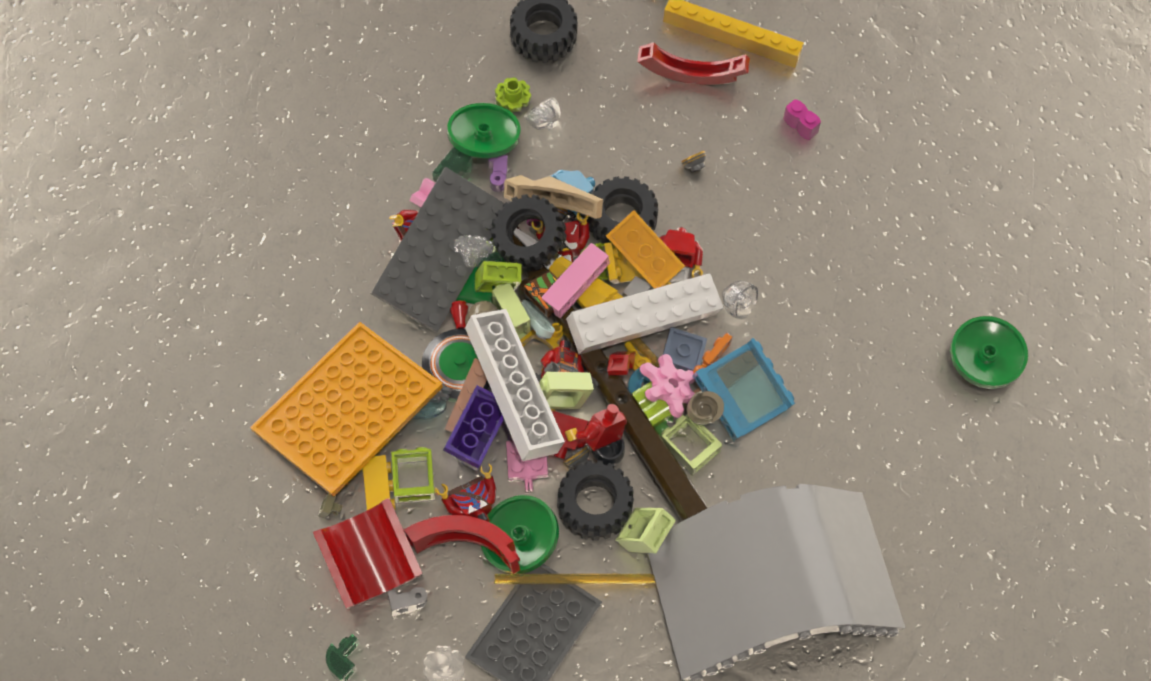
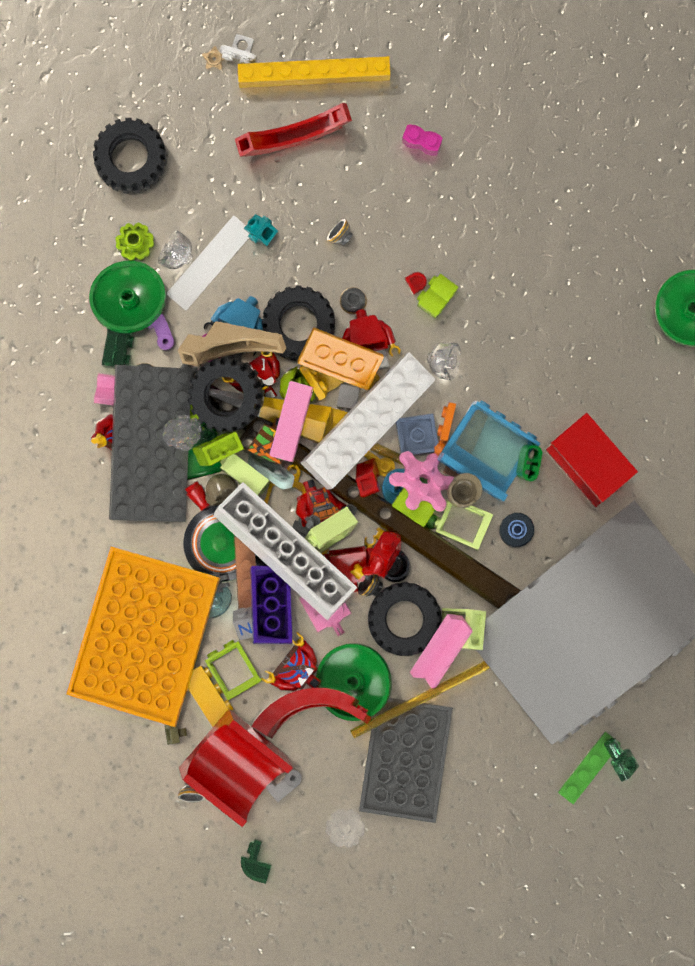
camera: 20 degrees left, 20 degrees up
none -> white sticker [166,215,249,311]
none -> dark grey piece [178,783,206,802]
none -> light grey brick [233,607,253,640]
none -> teal brick [244,214,278,246]
none -> dark grey piece [340,287,367,314]
none -> red tile [404,272,427,295]
none -> bright pink panel [410,614,473,688]
none -> lime brick [417,273,459,319]
none -> black wheel [499,512,534,548]
none -> green beam [516,444,542,481]
none -> red piece [545,412,638,508]

